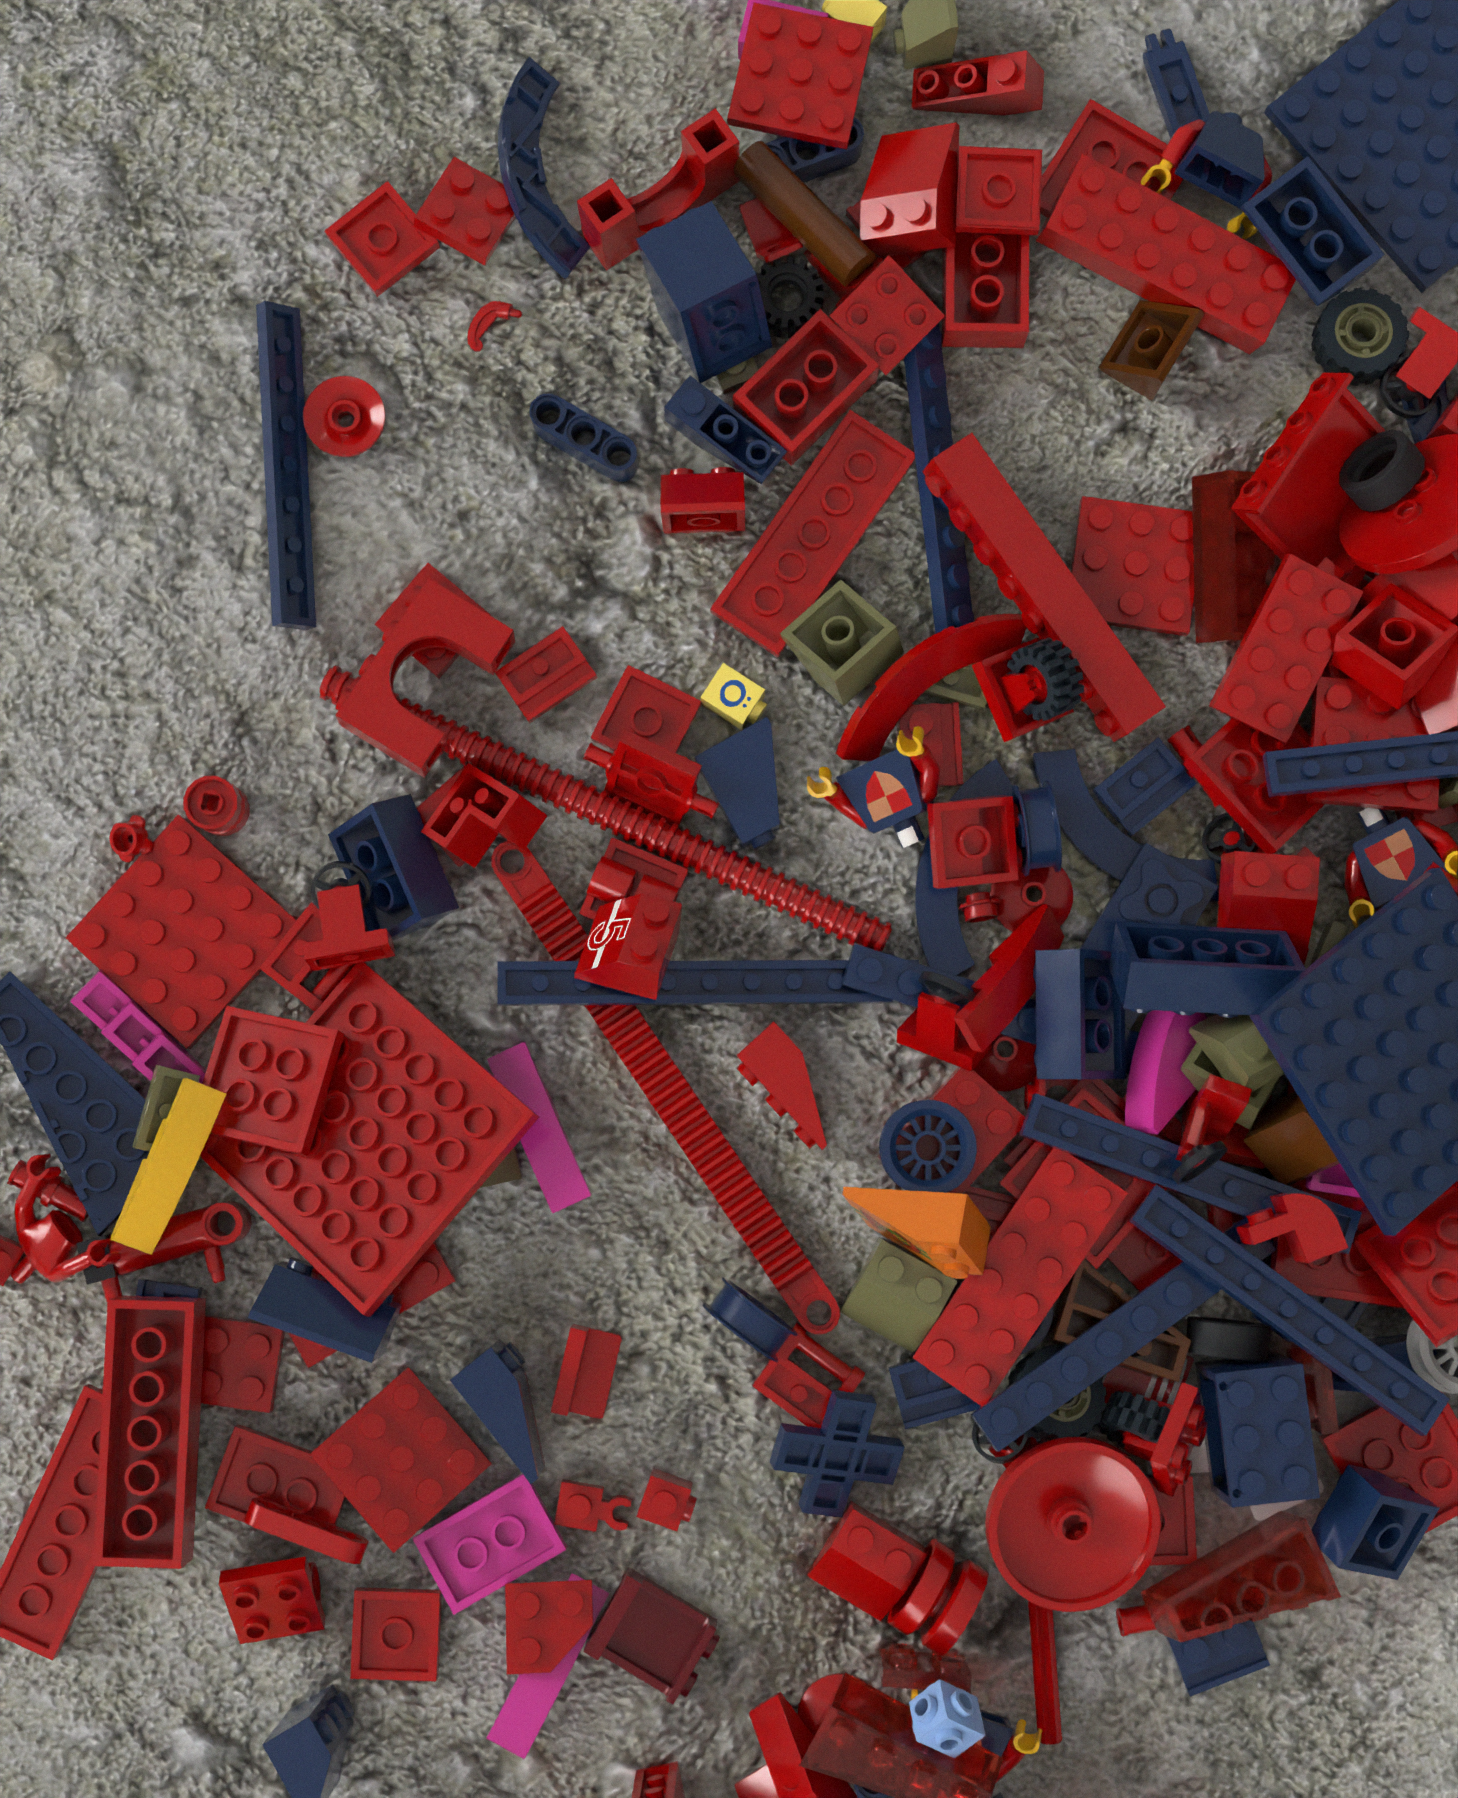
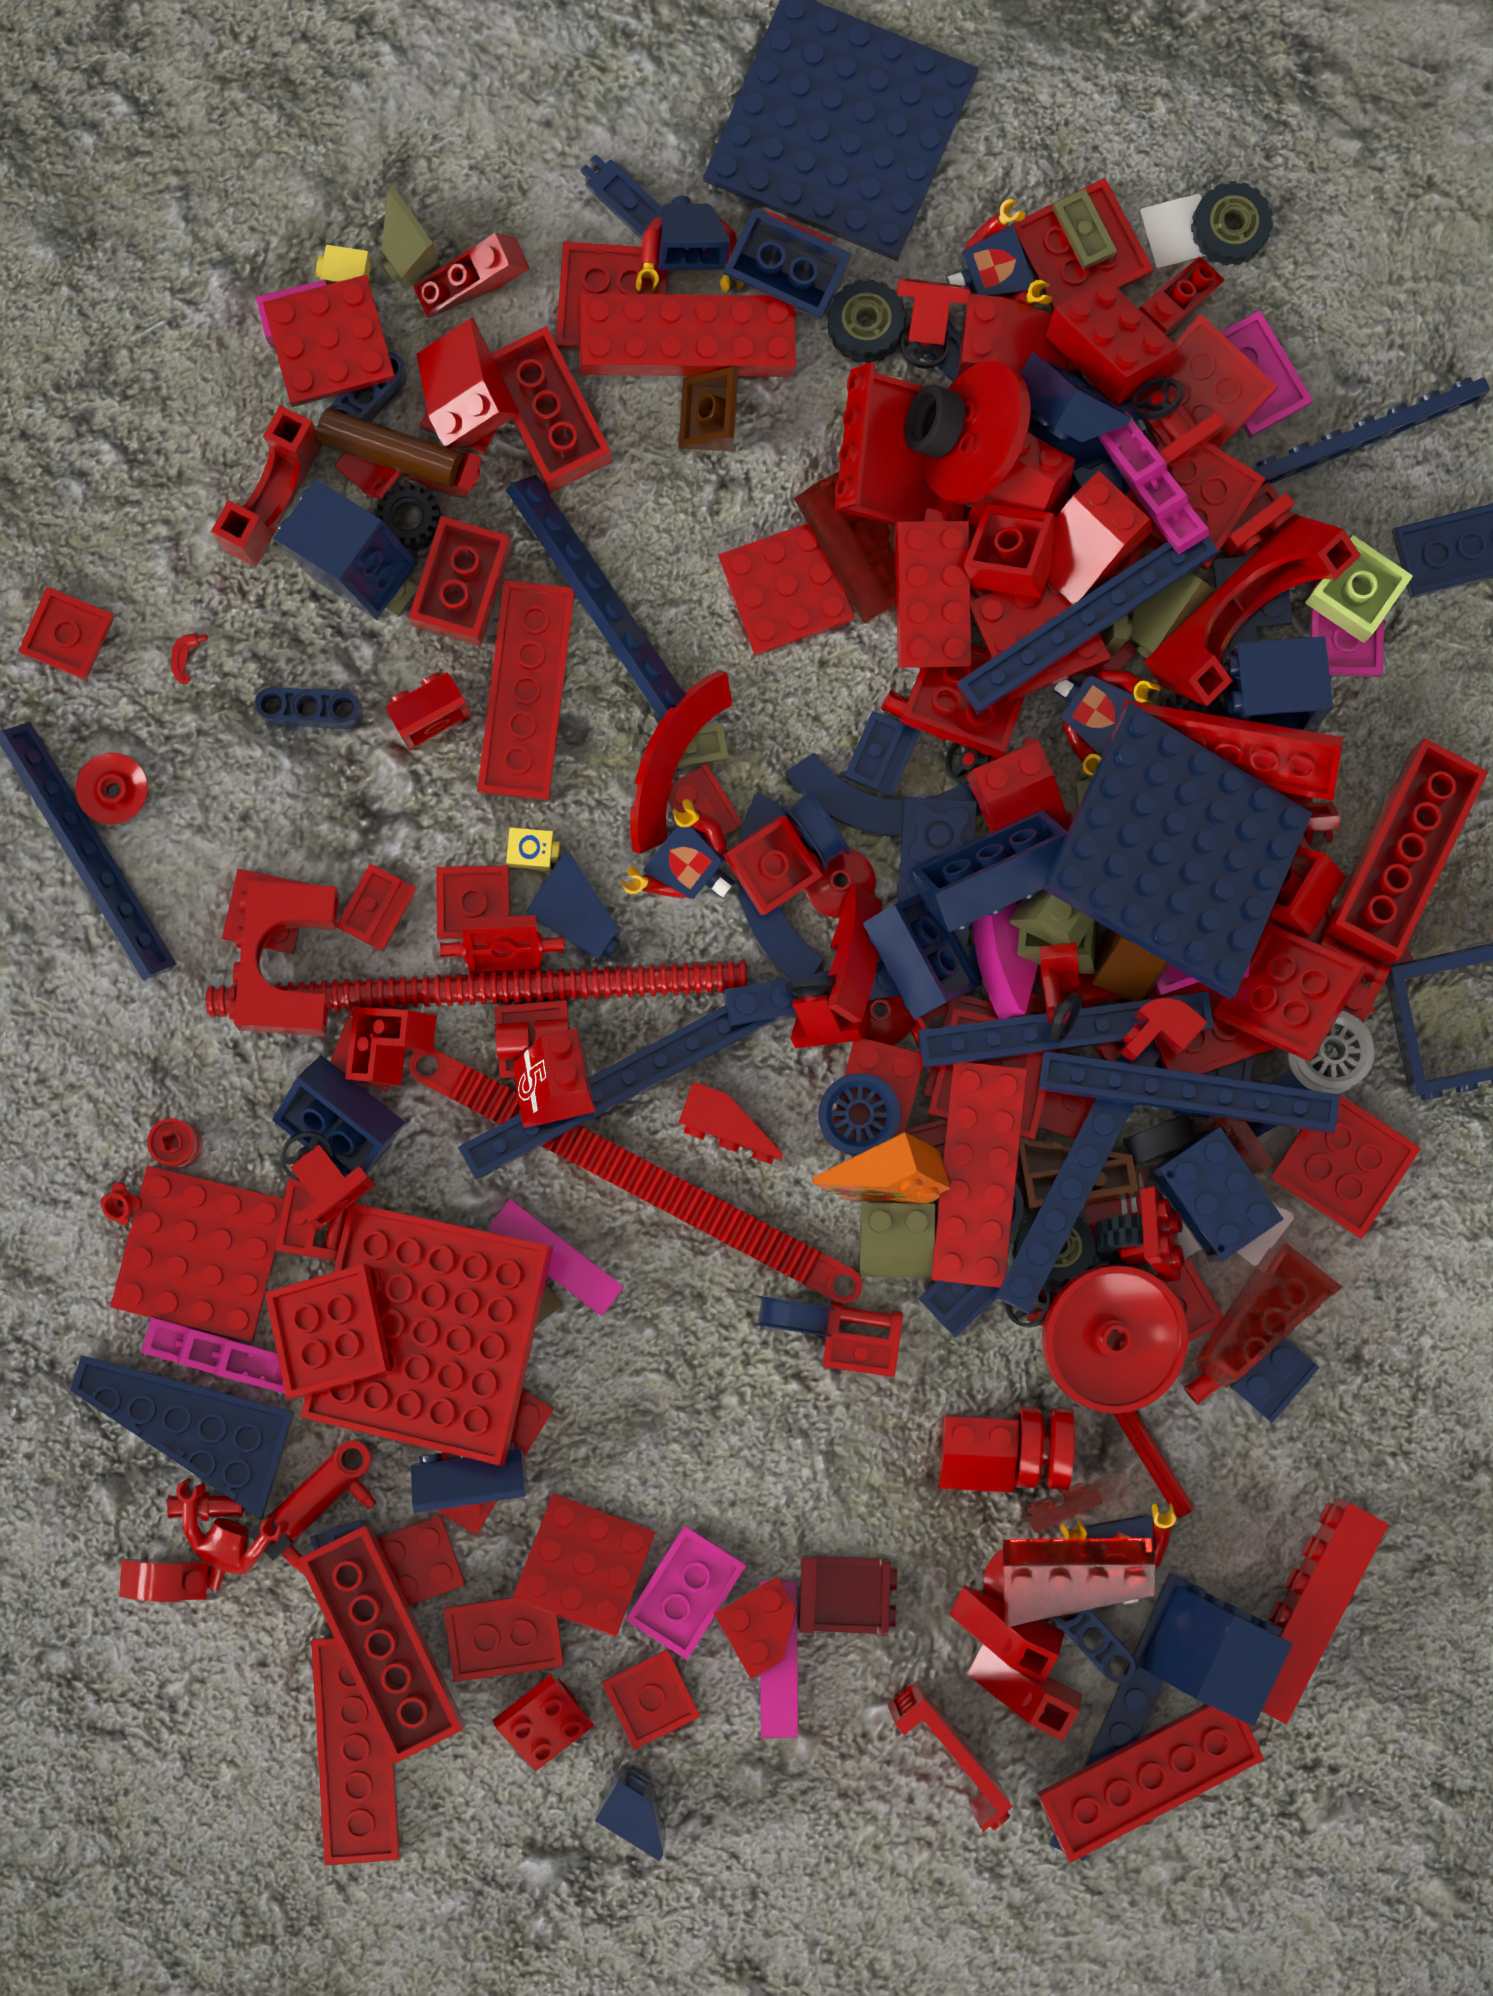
camera: 35 degrees left, 0 degrees up
yellow slope [110,1078,226,1255] -> none
olive plate [132,1065,200,1152] -> none
red beam [244,1498,369,1564] -> none
red plate [413,157,516,266] -> none
dark blue slope [450,1339,545,1484] -> none
dark blue tile [498,56,590,279] -> none
red panel [551,1324,622,1419] -> none
red plate [554,1479,632,1532] -> none
red brick [636,1468,697,1531] -> none
dark blue slope [664,375,787,485] -> none
dark blue plate [770,1390,905,1518] -> none
olive slope [780,580,904,706] -> none
red hinge [829,255,945,376] -> none
light blue brick [909,1679,986,1758] -> none
red brick [922,432,1166,742] -> none
red plate [955,146,1043,235] -> none
red plate [959,892,1000,923] -> none
plate [972,637,1084,742] -> none
dark blue slope [1307,1464,1439,1580] -> none

